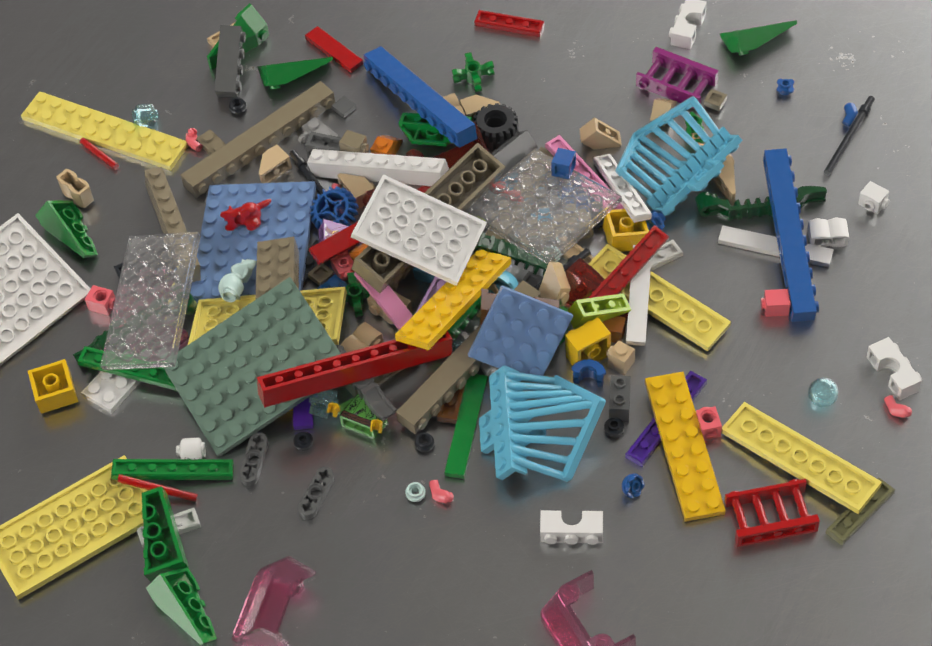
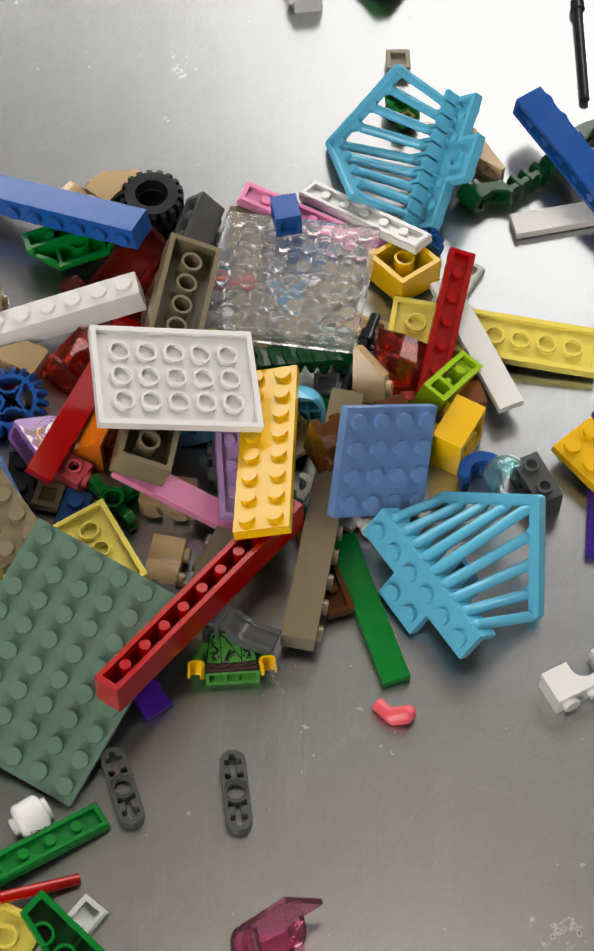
camera: 35 degrees left, 5 degrees up
black plate [293,432,313,451] -> none
clear light blue brick [309,389,339,419] -> none
orange slope [370,135,403,155] -> none
light aqua plate [405,482,426,502] -> none
black plate [414,432,435,452] -> none
green pin [452,52,495,92] -> none
red tile [474,10,545,37] -> none
tan slope [579,117,622,150] -> none
black plate [604,418,624,437] -> none
tan brick [607,340,635,375] -> none
magenta fence [636,47,719,108] -> none
tan slope [650,98,677,126] -> none
blue plate [777,79,794,95] -> none
blue arm [842,102,858,127] -> none
none -> clear light blue hair [482,454,523,493]

